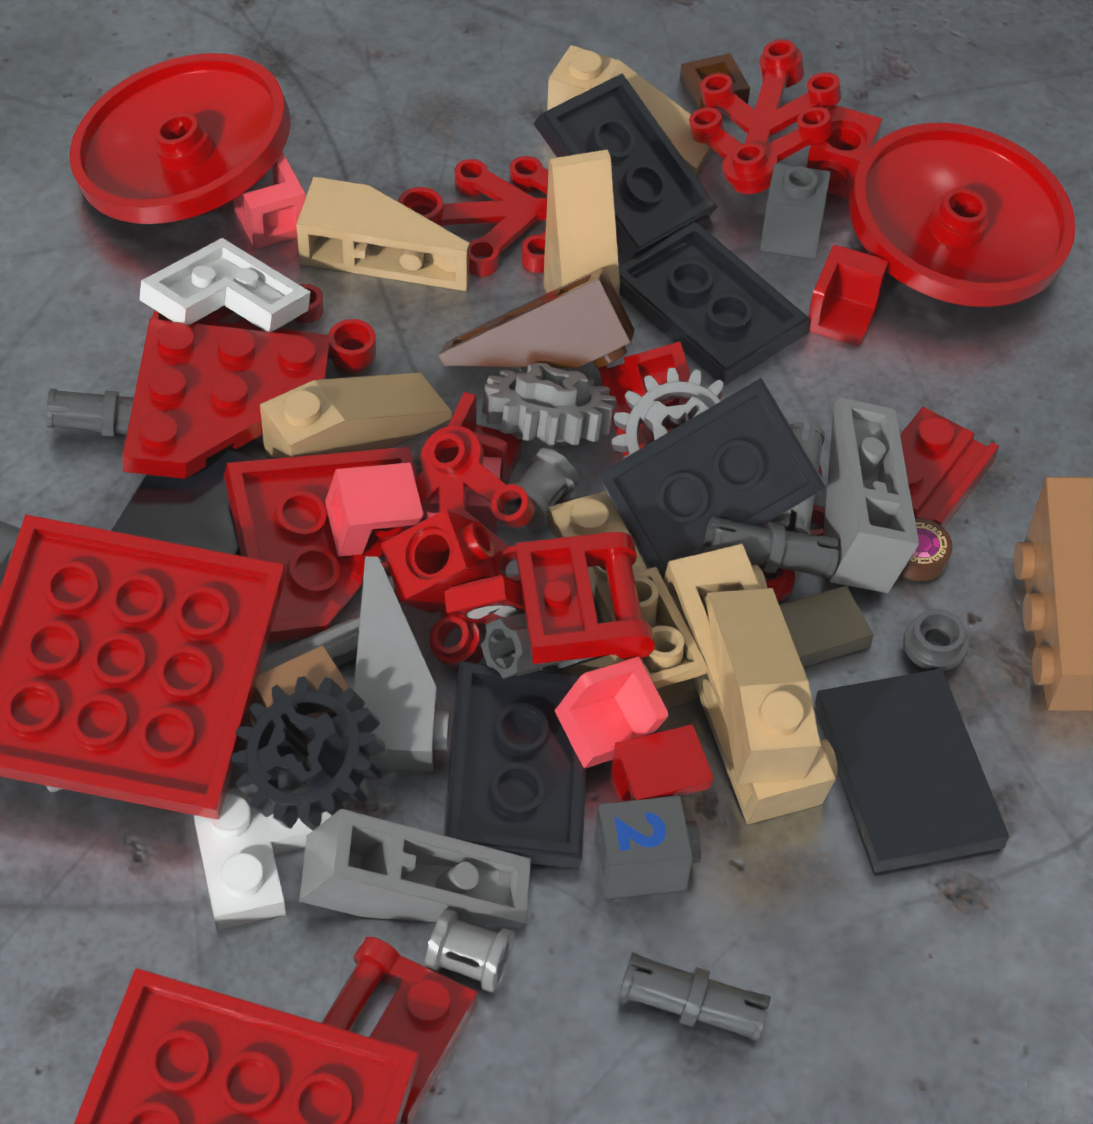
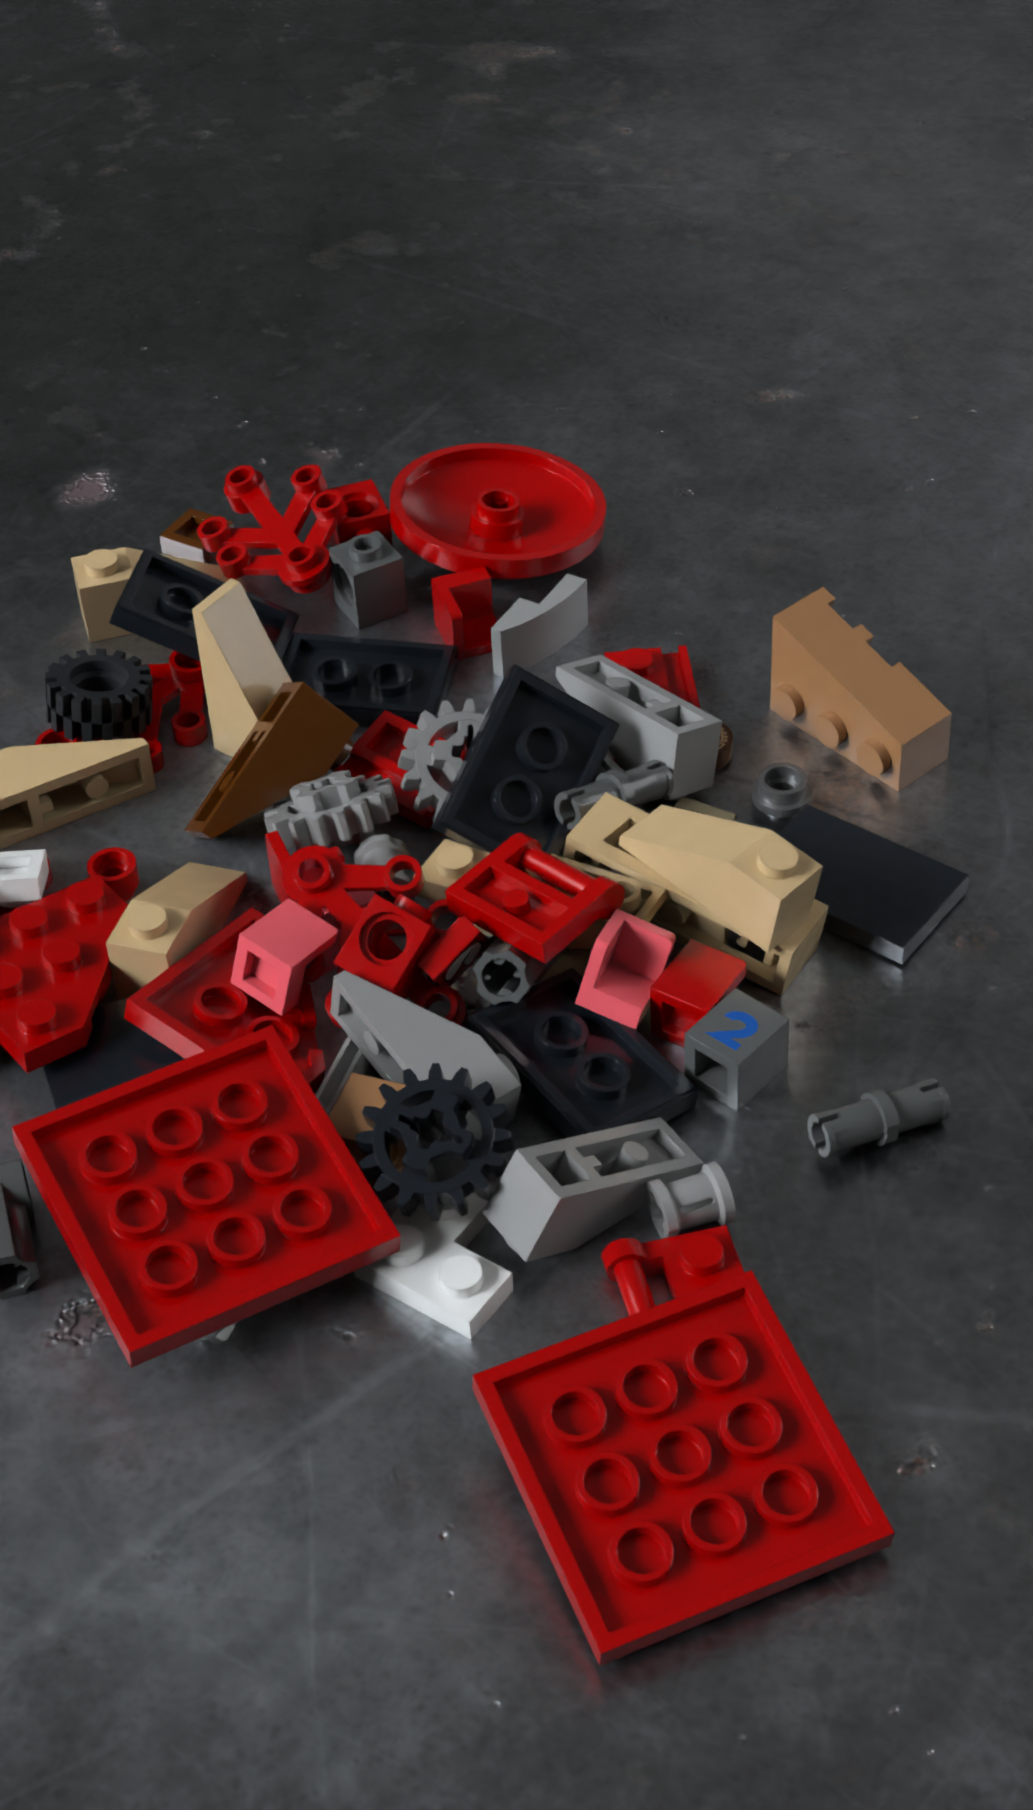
camera: 35 degrees left, 10 degrees down
none -> black tyre [45,649,152,742]
none -> light grey slope [491,574,588,677]

